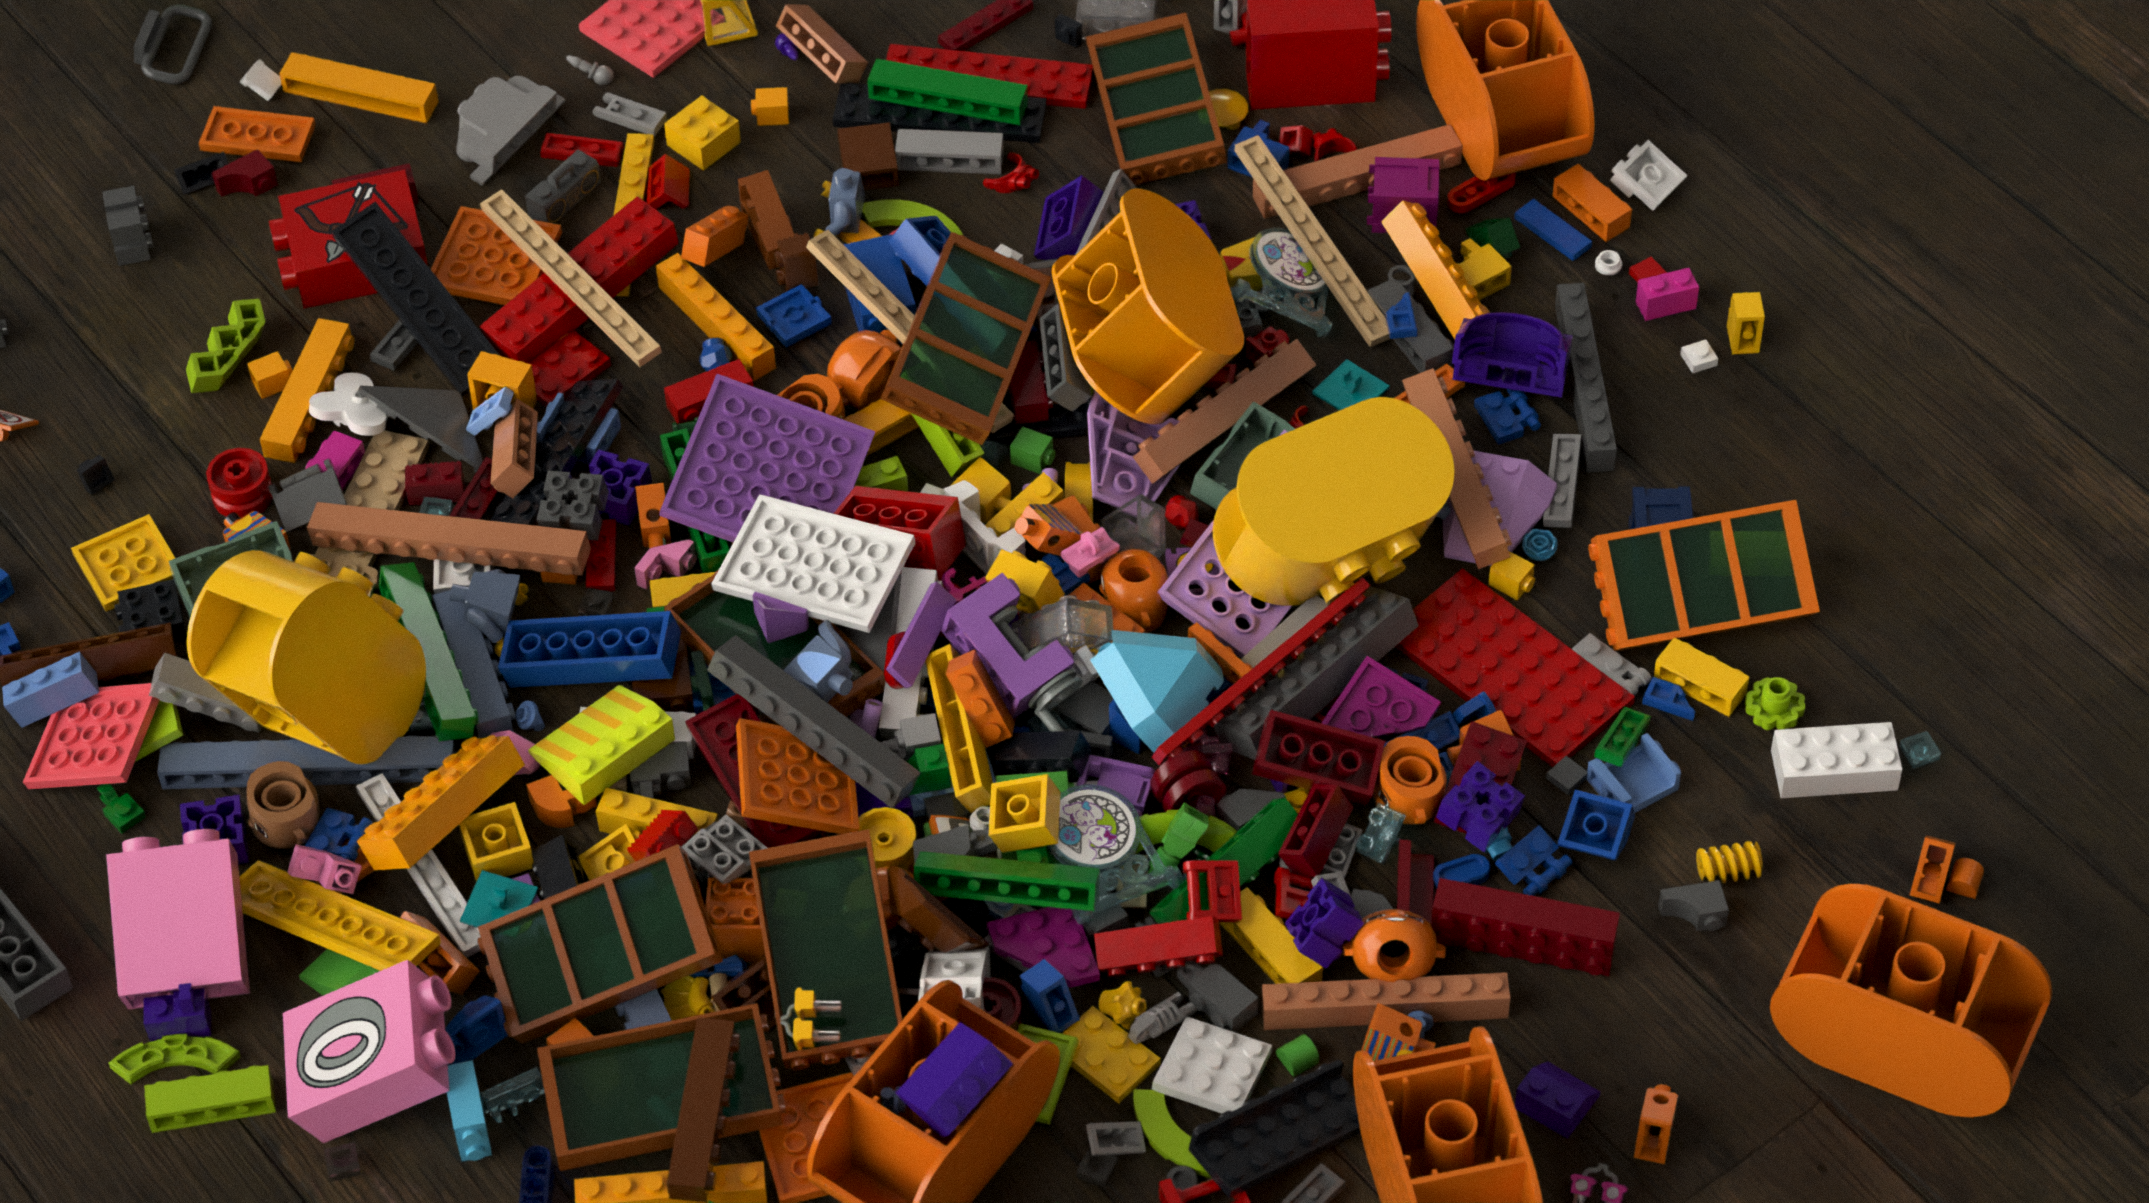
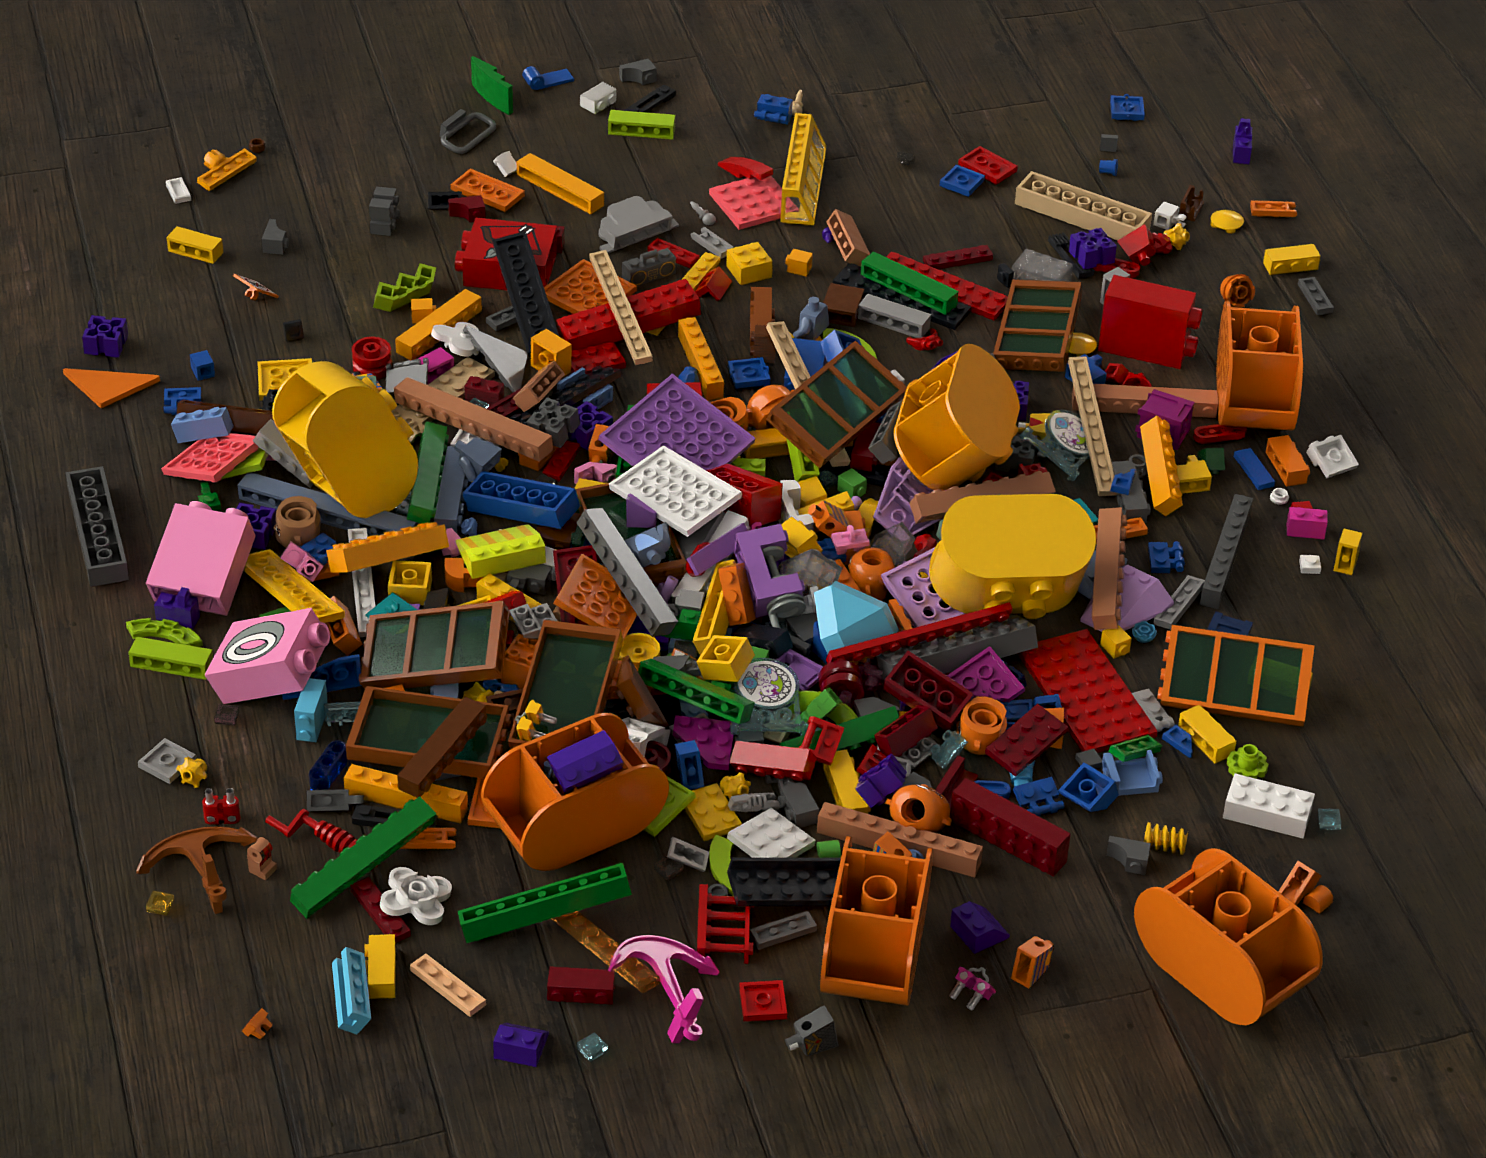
camera: 20 degrees right, 10 degrees down
light blue plate [466,386,514,436] -> none
orange brick [681,206,748,267] -> none
dark purple brick [1436,761,1525,852] -> none
dark purple piece [1452,312,1573,398] -> none

